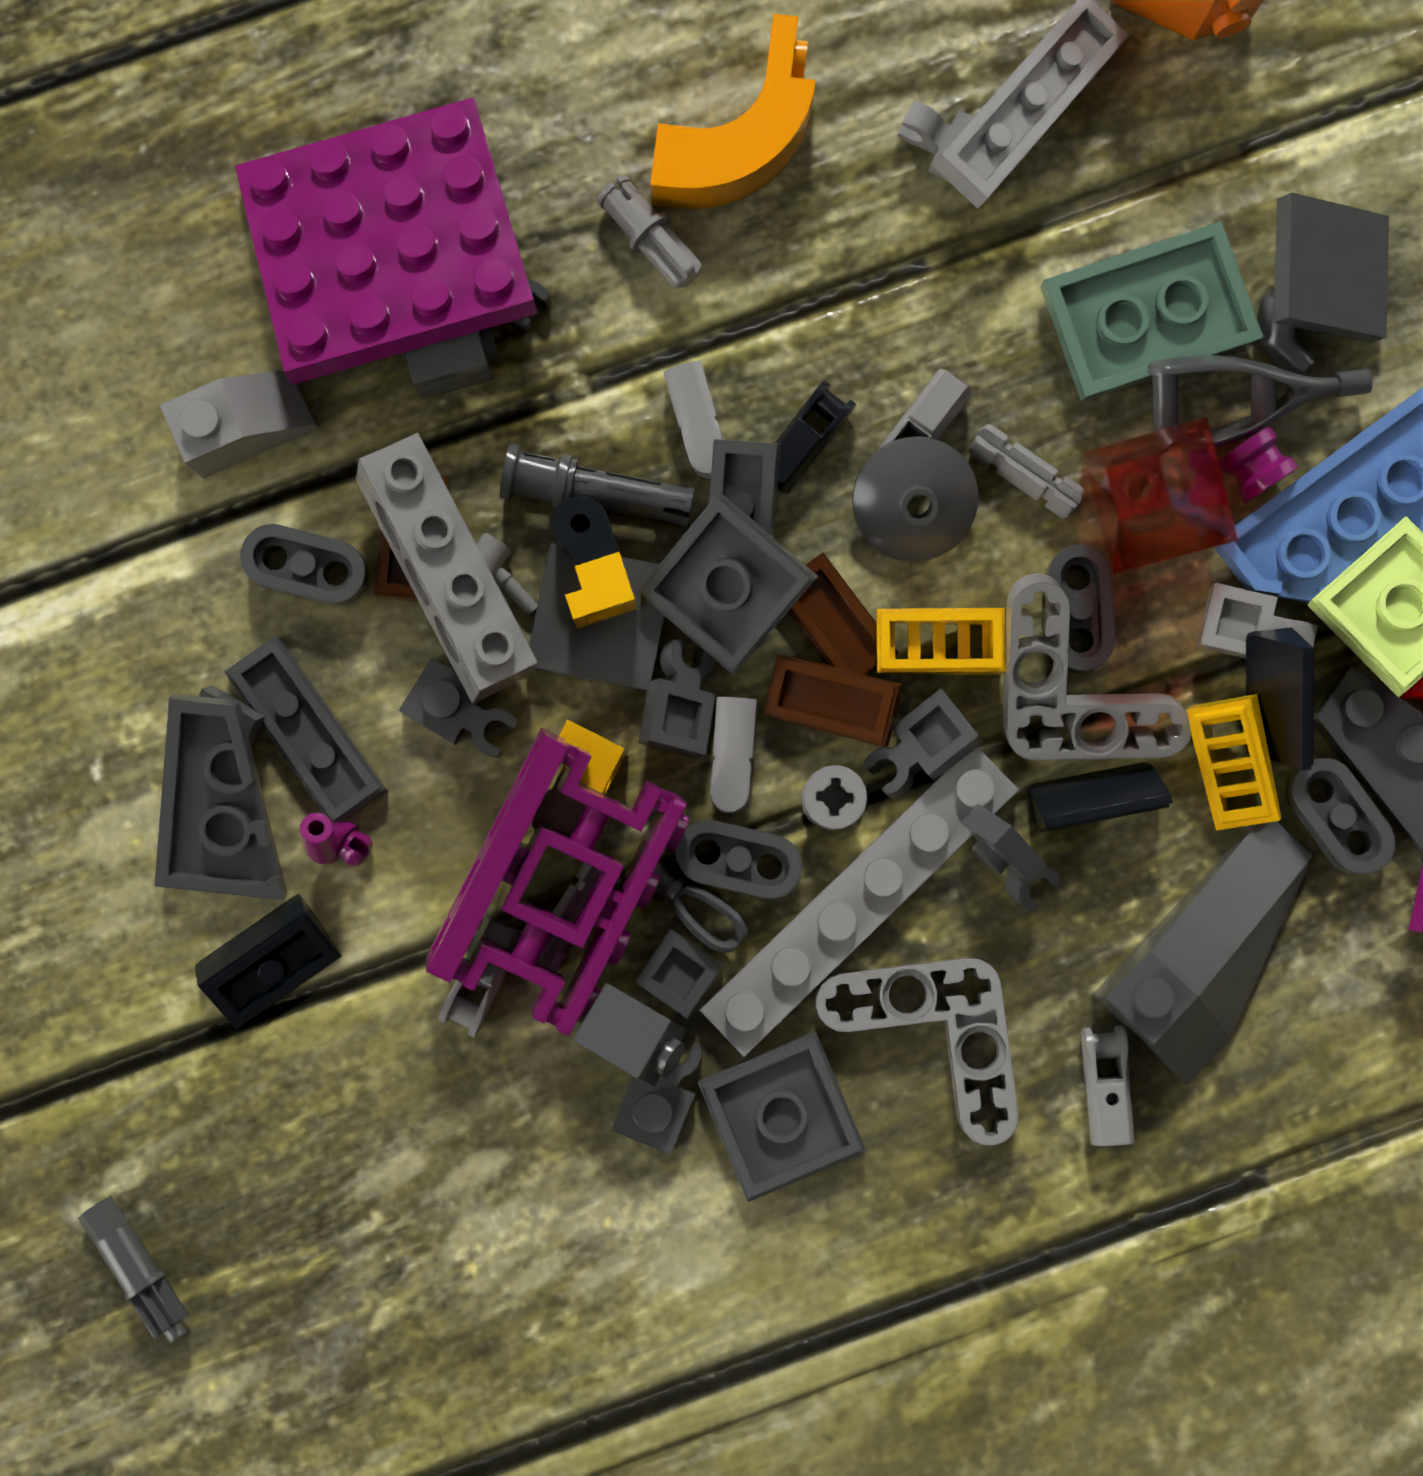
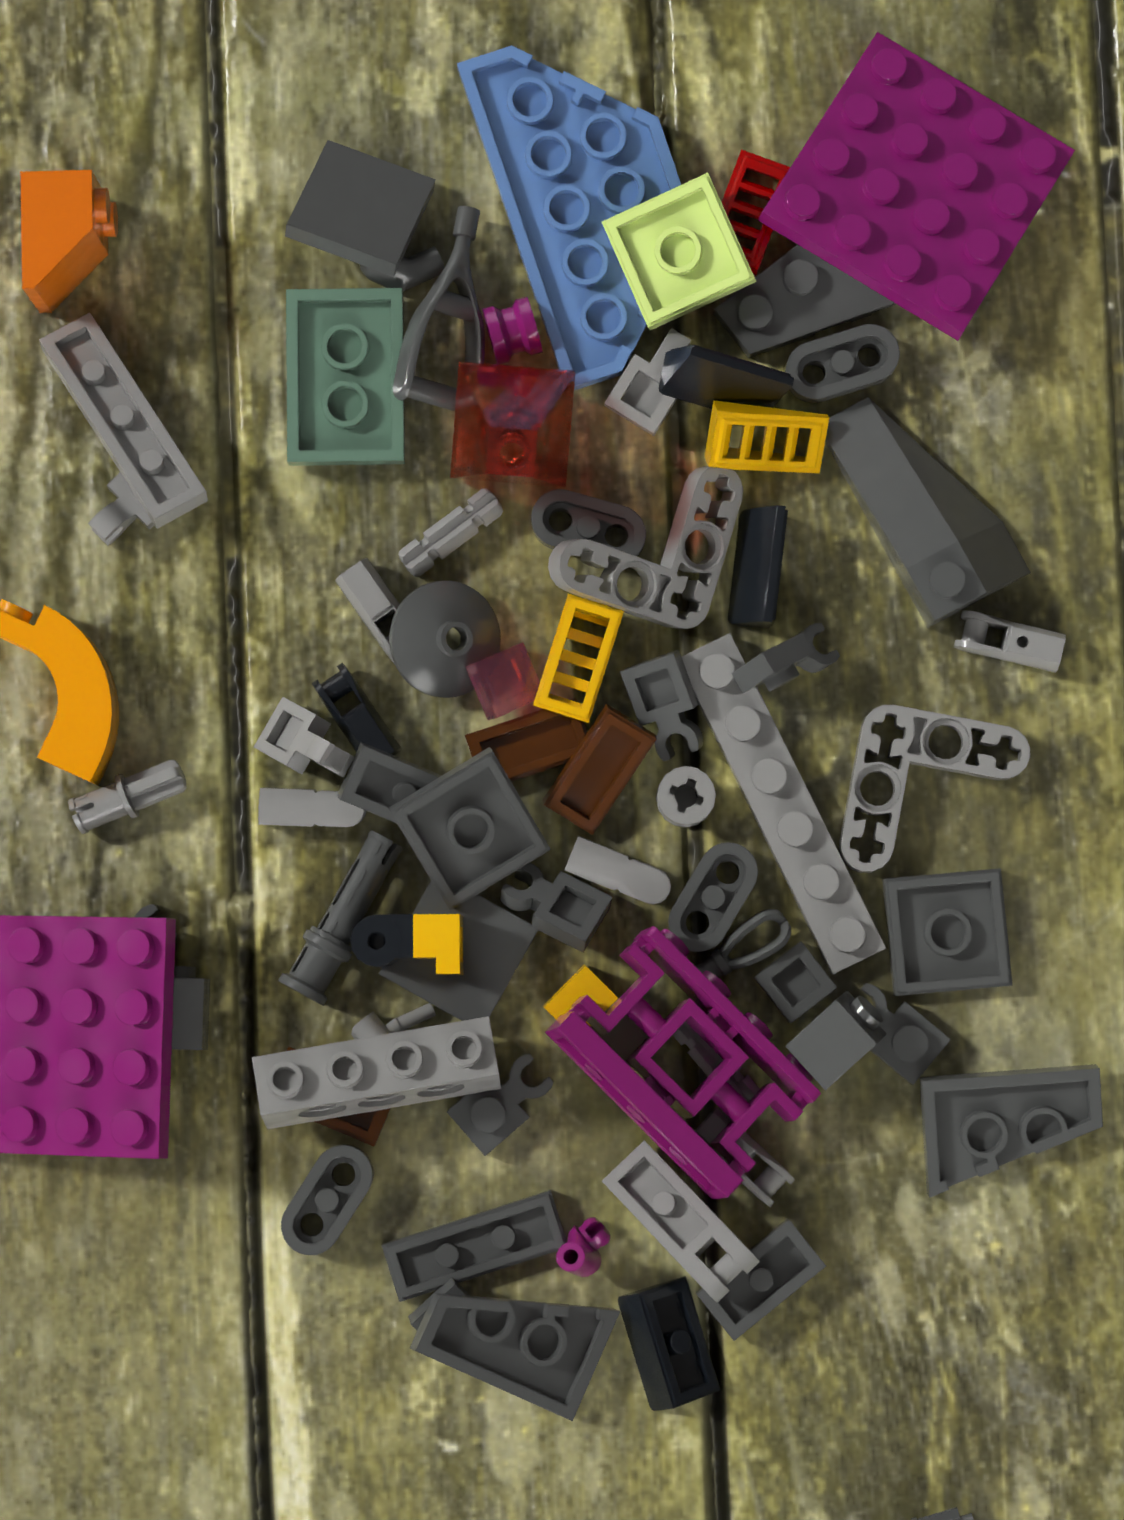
camera: 70 degrees left, 0 degrees up
light grey slope [159,370,317,479] -> none
none -> light grey plate [254,697,355,777]
none -> clear pink tile [465,642,540,720]
none -> light grey plate [602,1140,760,1303]
none -> dark grey plate [696,1218,826,1341]
none -> dark grey wing [919,1064,1103,1198]

